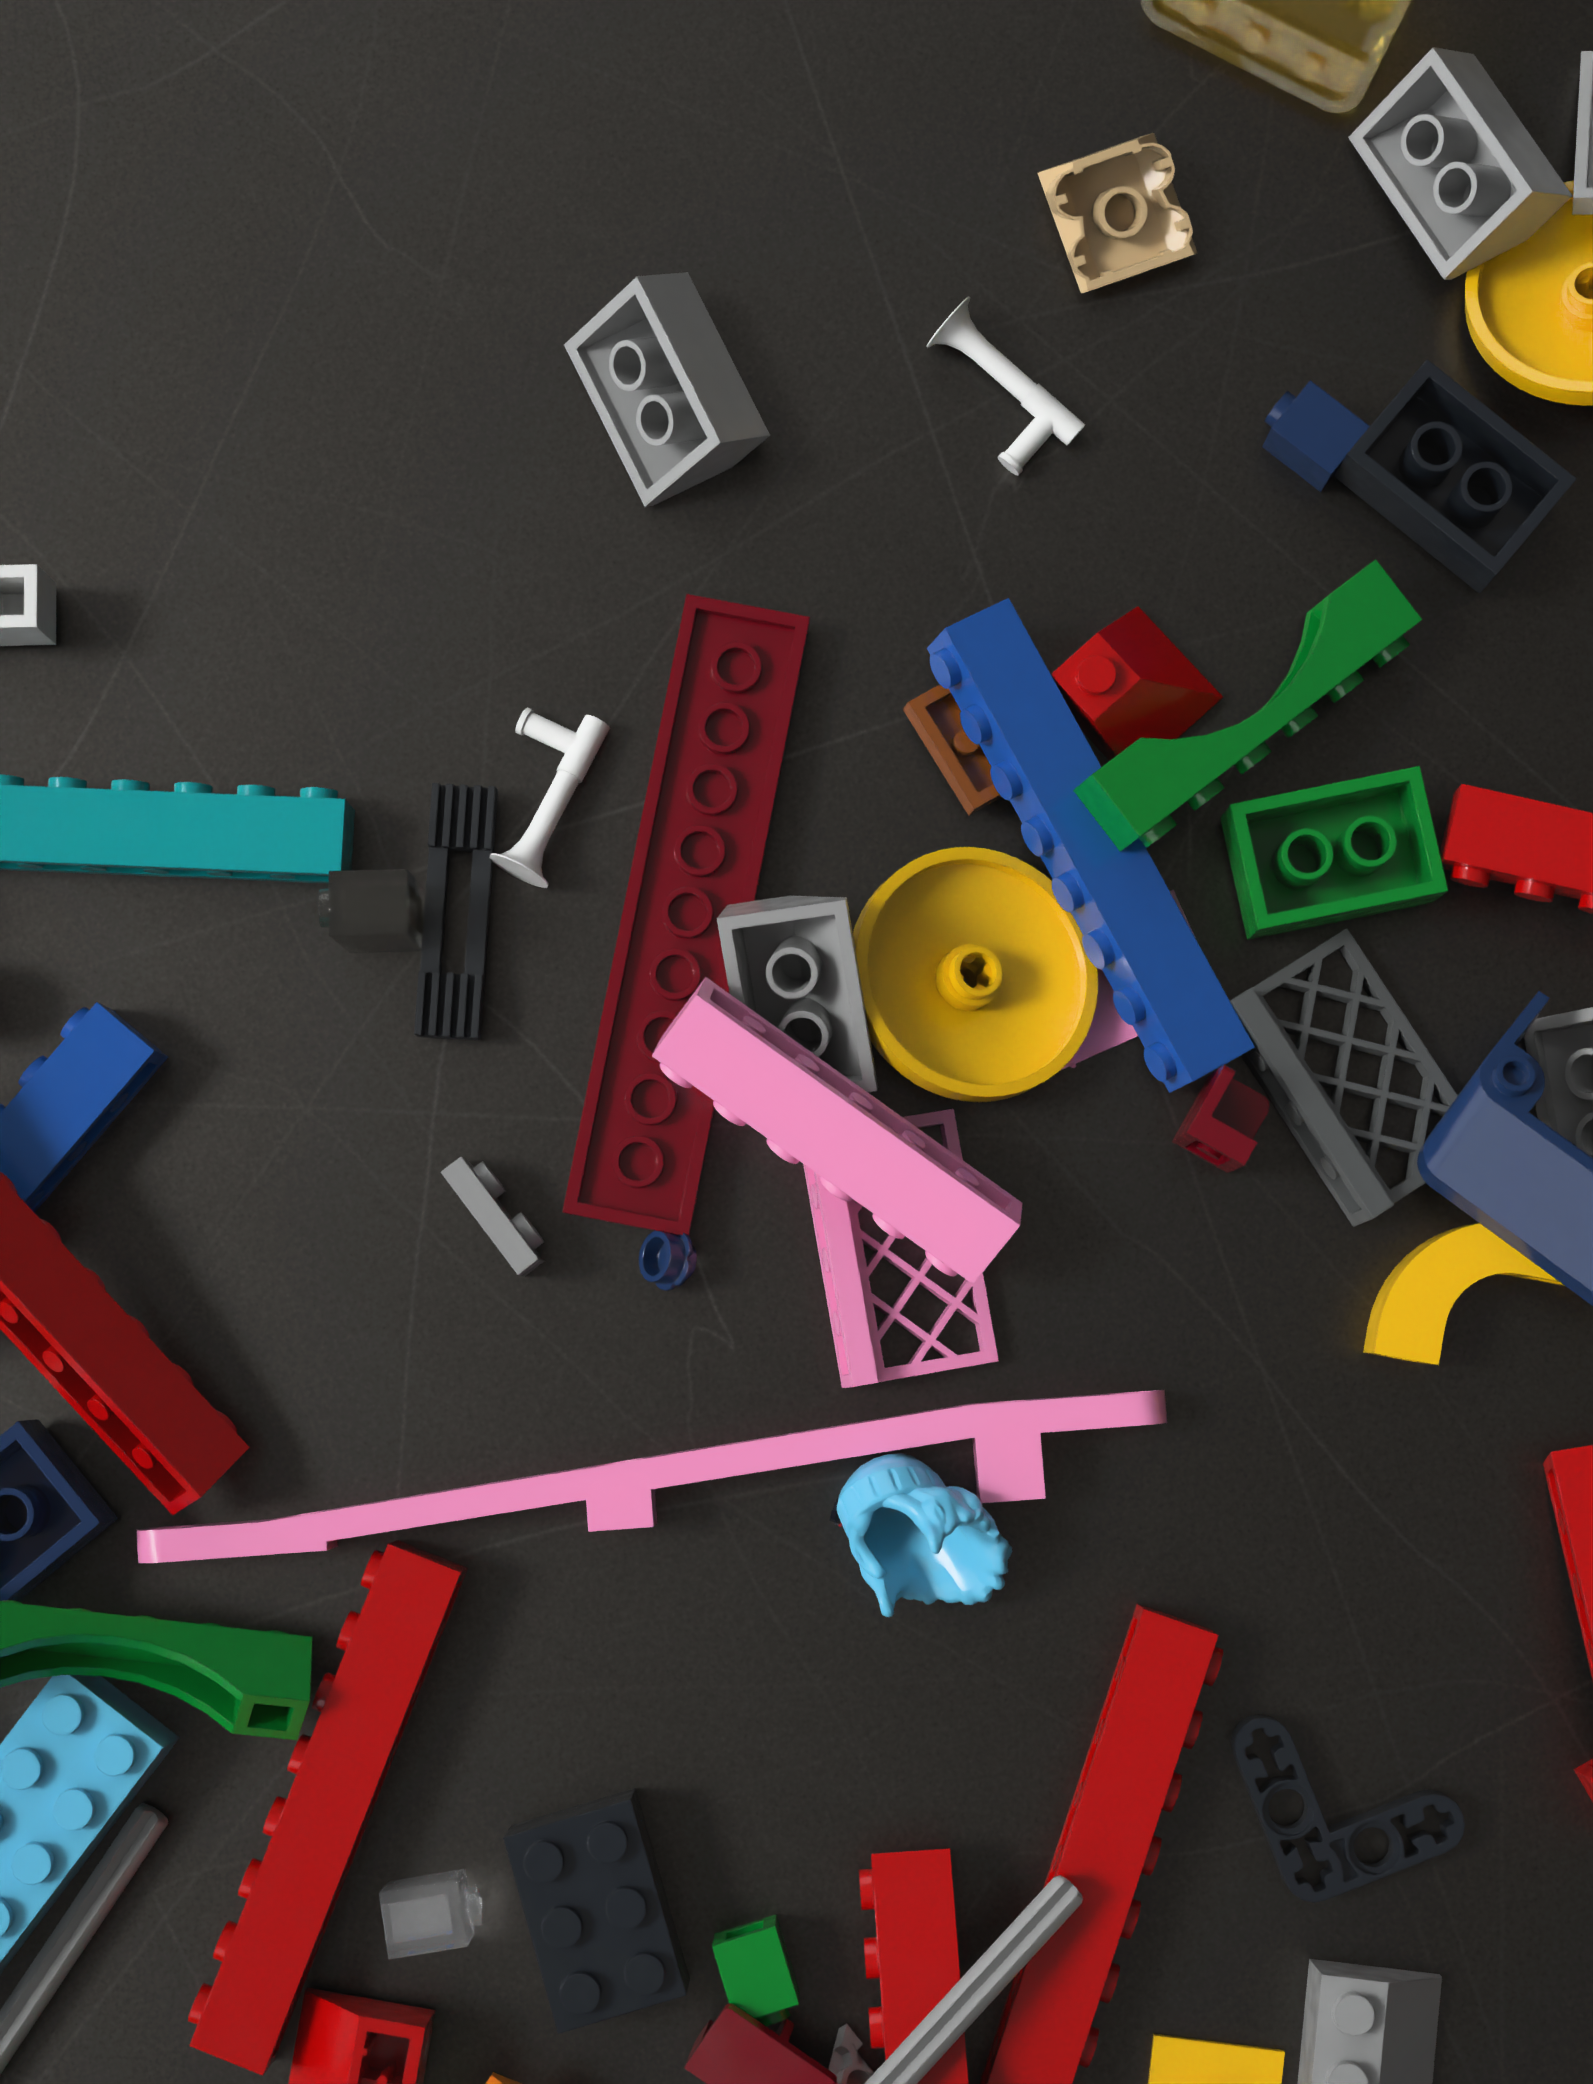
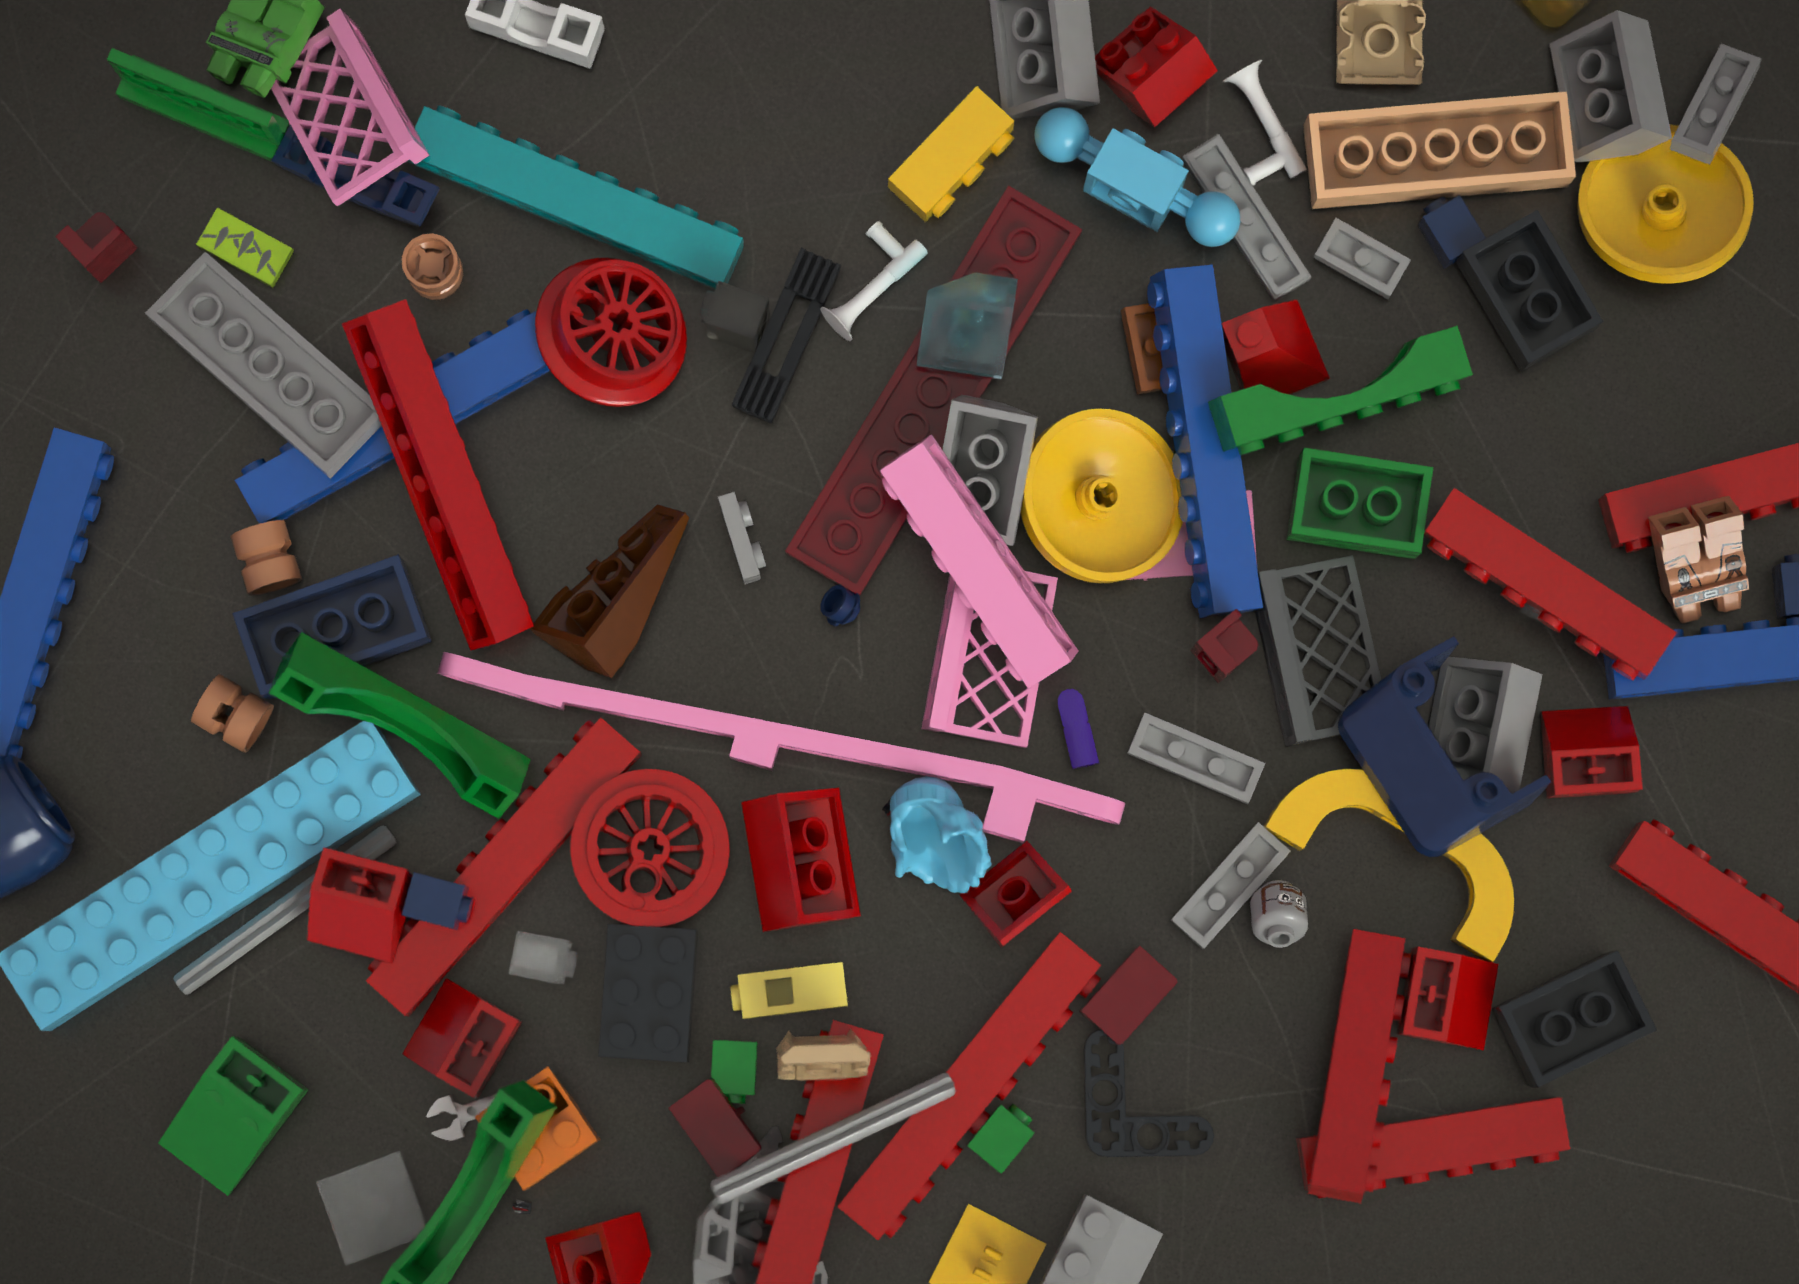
camera: 10 degrees right, 0 degrees up
none -> red slope [307,847,413,963]
none -> dark blue brick [402,872,473,930]
none -> reddish brown wedge [530,504,689,678]
none -> red piece [535,257,687,407]
none -> red piece [570,769,730,927]
none -> light yellow brick [730,962,848,1019]
none -> red slope [741,788,861,932]
none -> tan slope [776,1029,870,1080]
none -> yellow brick [888,86,1014,222]
none -> clear light blue slope [916,272,1018,379]
none -> red slope [959,841,1072,948]
none -> green brick [966,1103,1035,1174]
none -> medium azure brick [1034,107,1241,247]
none -> dark purple bar [1058,689,1099,770]
none -> dark red panel [1079,945,1177,1045]
none -> red slope [1095,6,1218,127]
none -> light grey plate [1127,713,1265,804]
none -> light grey plate [1170,822,1291,949]
none -> light grey tile [1182,134,1311,302]
none -> light grey head [1250,880,1308,948]
none -> light nougat brick [1303,92,1576,209]
none -> light grey plate [1313,218,1411,299]

